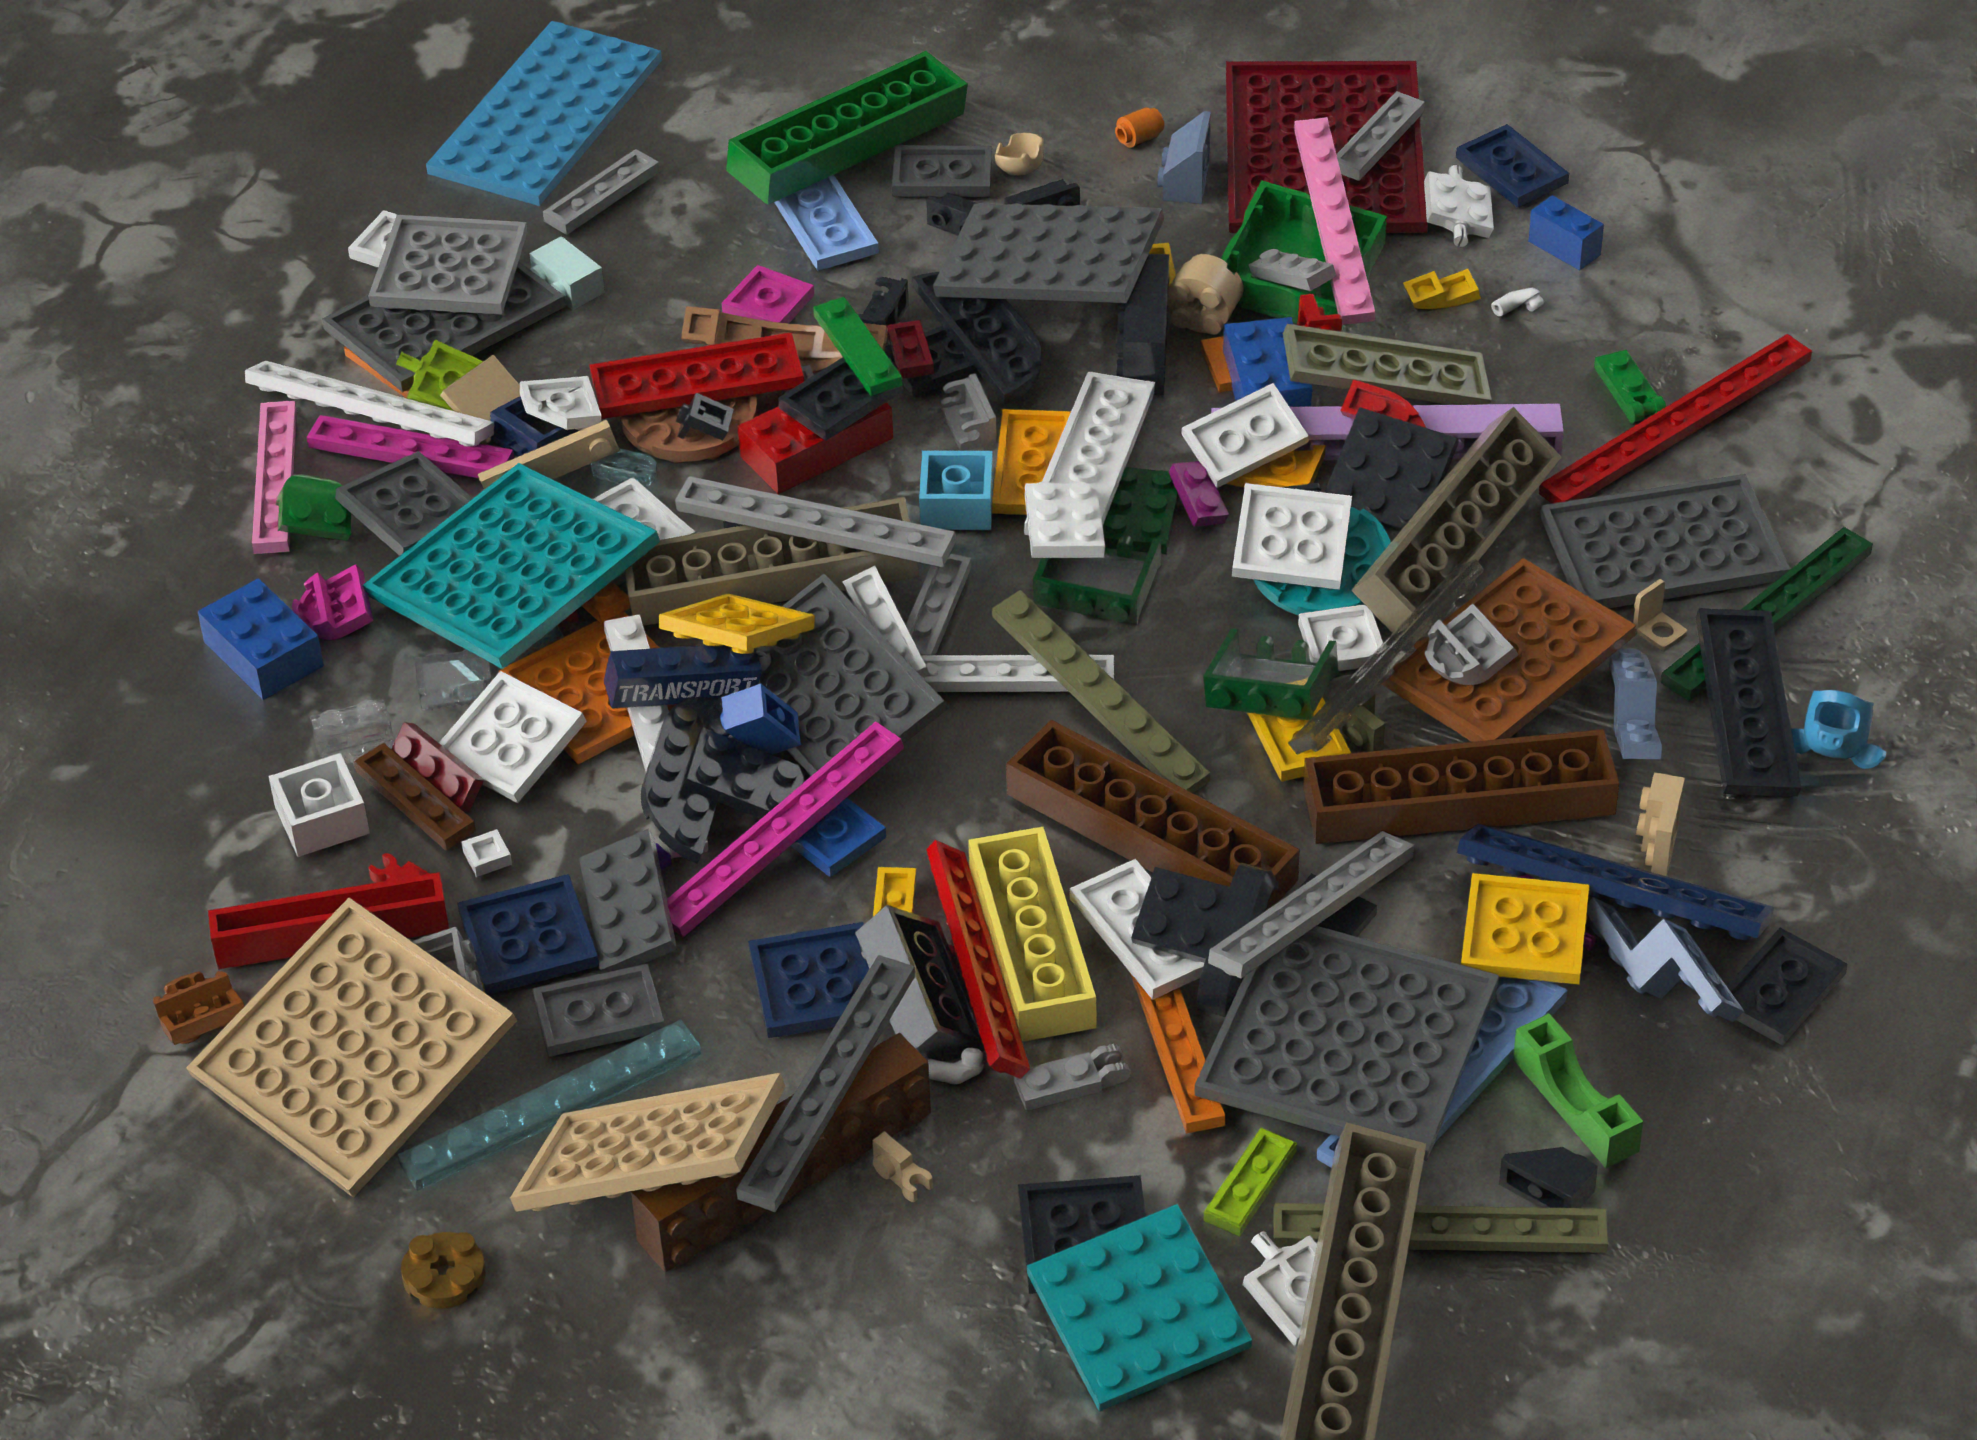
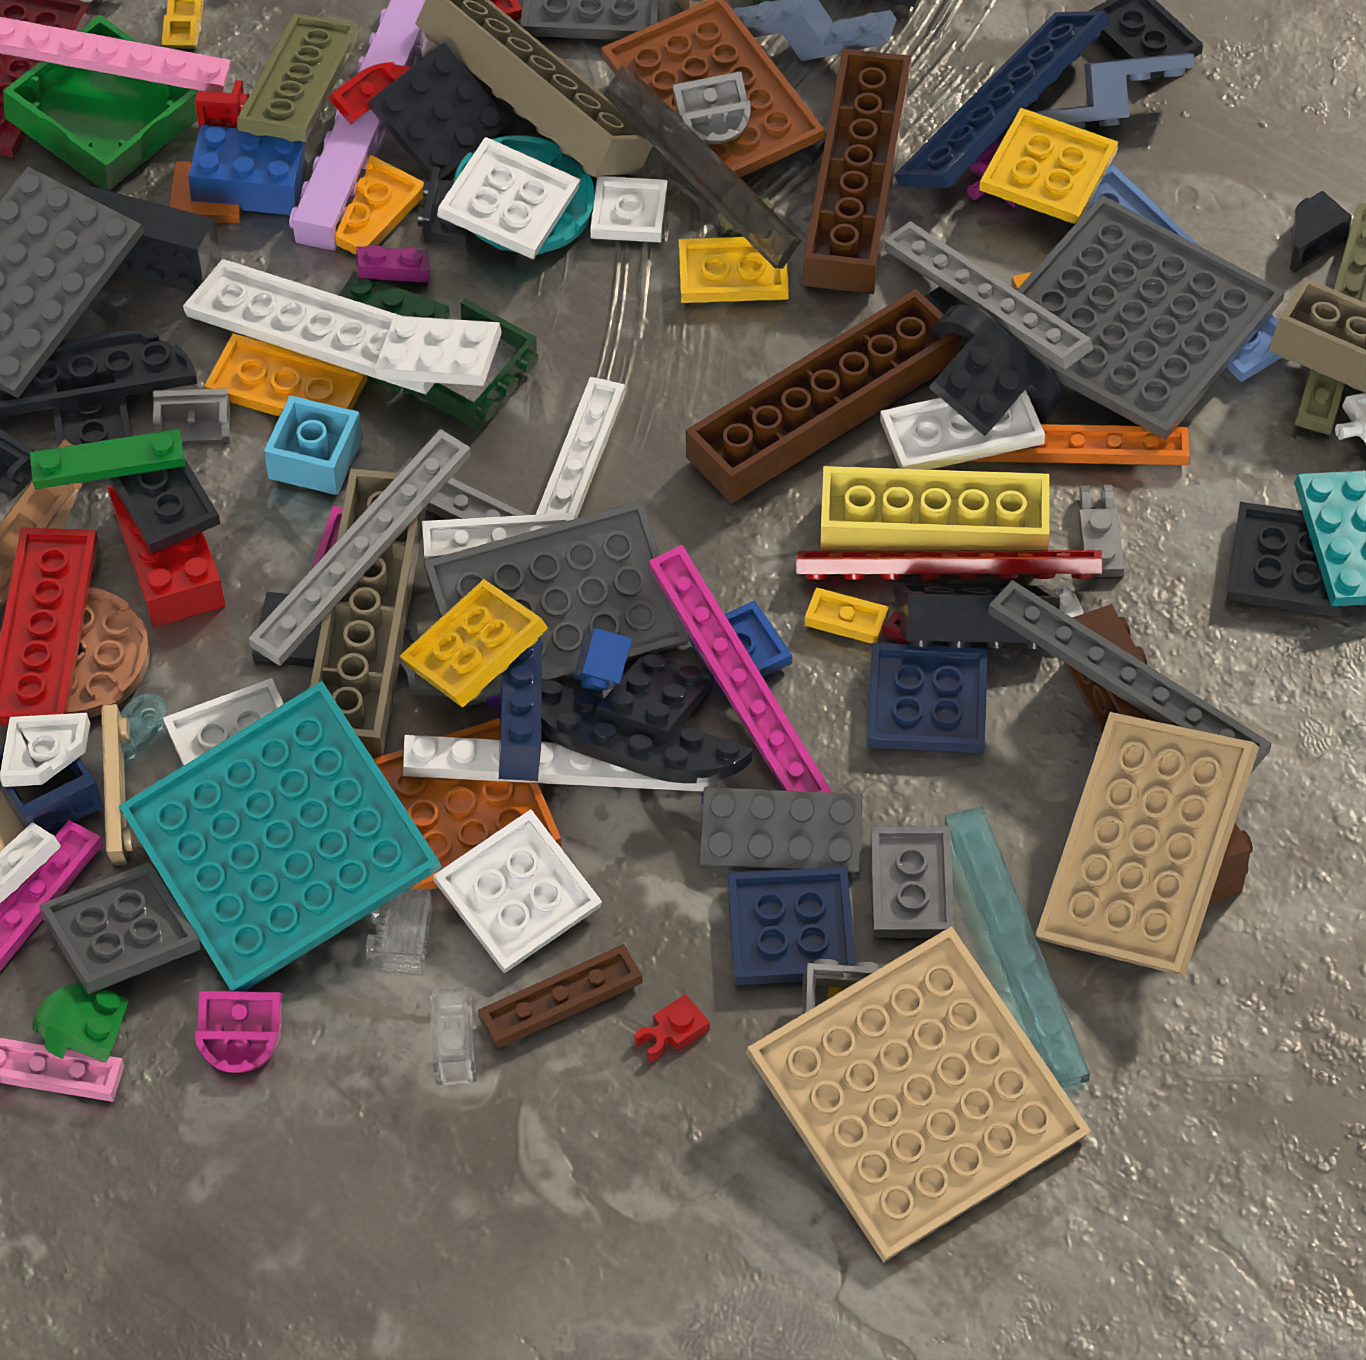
camera: 75 degrees left, 10 degrees up
dark orange slope [153,971,245,1045] -> none
blue brick [197,578,324,700] -> none
red brick [208,872,449,970] -> none
white brick [269,753,370,857] -> none
dark red plate [391,722,484,812] -> none
pearl gold plate [401,1232,486,1309] -> none
white plate [462,829,512,877] -> none
black bracket [676,393,734,441] -> none
tan plate [872,1131,933,1202] -> none
dark red plate [887,320,934,379] -> none
olive plate [992,590,1210,793] -> none
tan brick [1168,254,1243,335] -> none
white plate [1182,383,1309,488] -> none
dark green window [1203,629,1339,721] -> none
lime tile [1203,1128,1297,1237] -> none
light grey plate [1249,249,1336,291] -> none
bright green arch [1513,1013,1643,1168] -> none
tan plate [1636,772,1685,876] -> none

